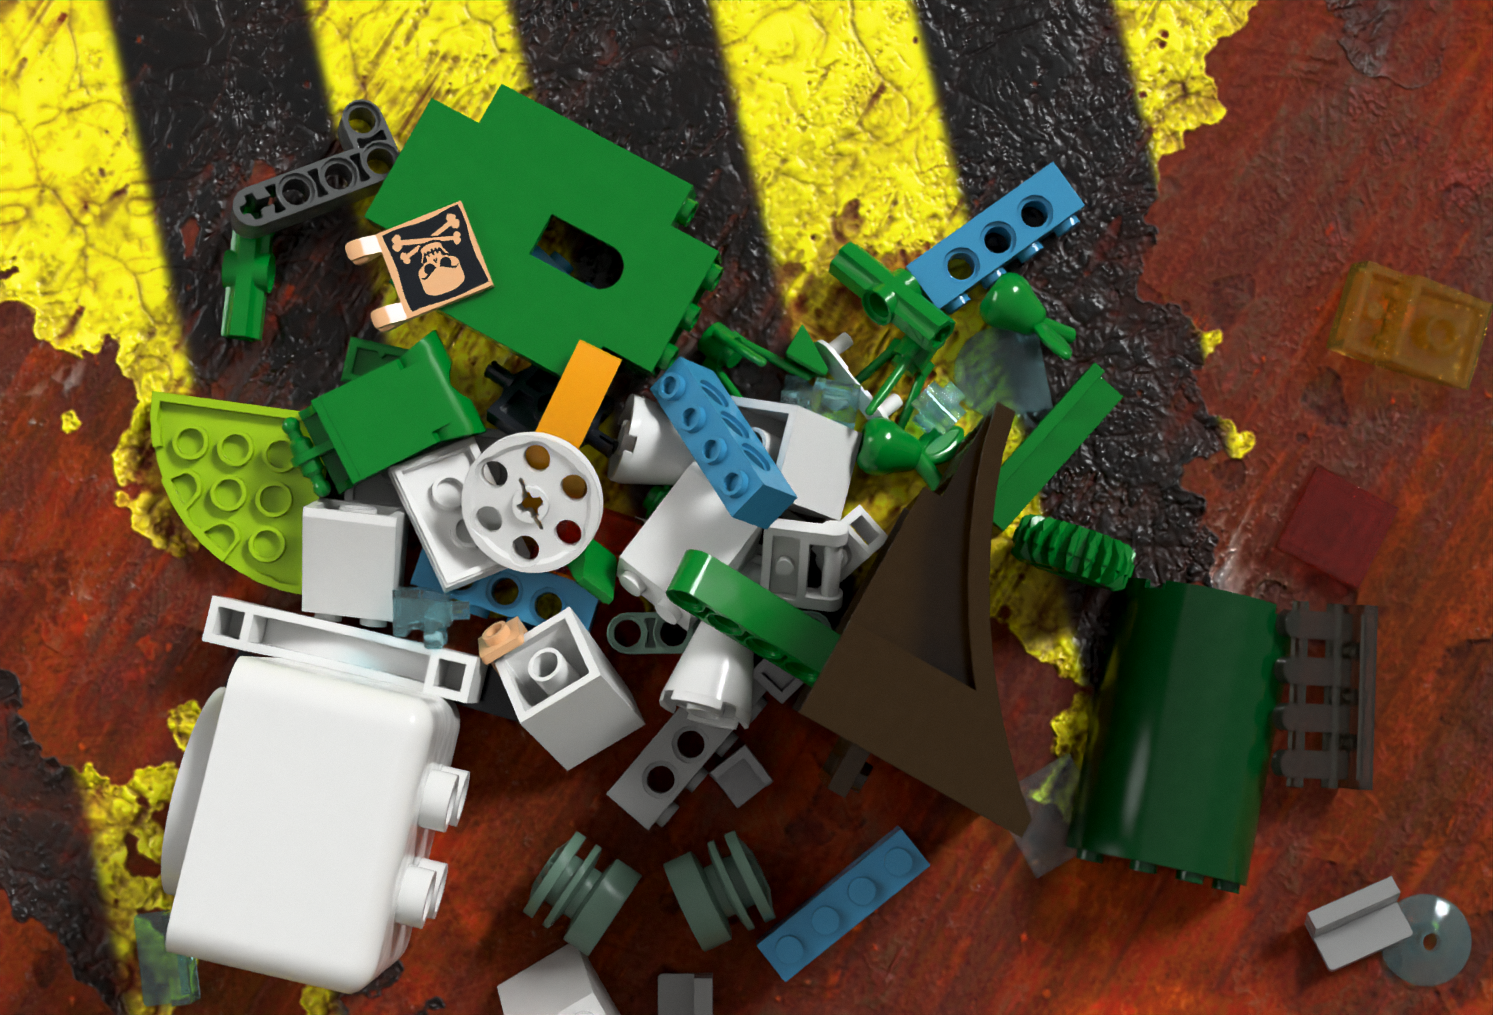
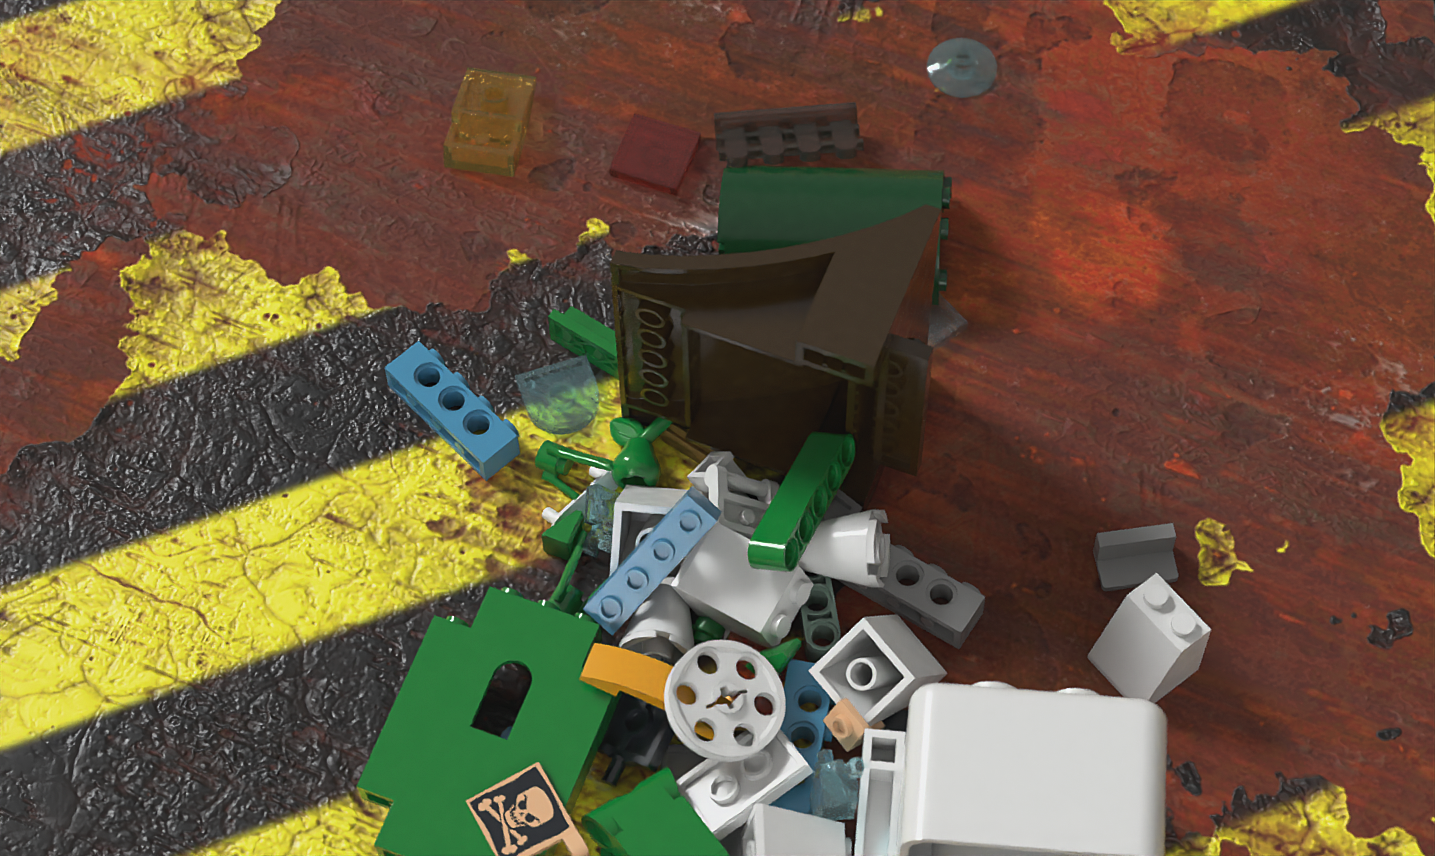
camera: 95 degrees left, 25 degrees down
sand green wheel [523,831,642,956] -> none
sand green wheel [663,830,776,952] -> none
flat silver panel [709,744,774,808] -> none
dark azure brick [756,826,930,982] -> none
green piece [829,241,956,353] -> none
clear light blue gear [911,380,967,436] -> none
green piece [979,272,1076,360] -> none
light grey panel [1304,876,1413,972] -> none

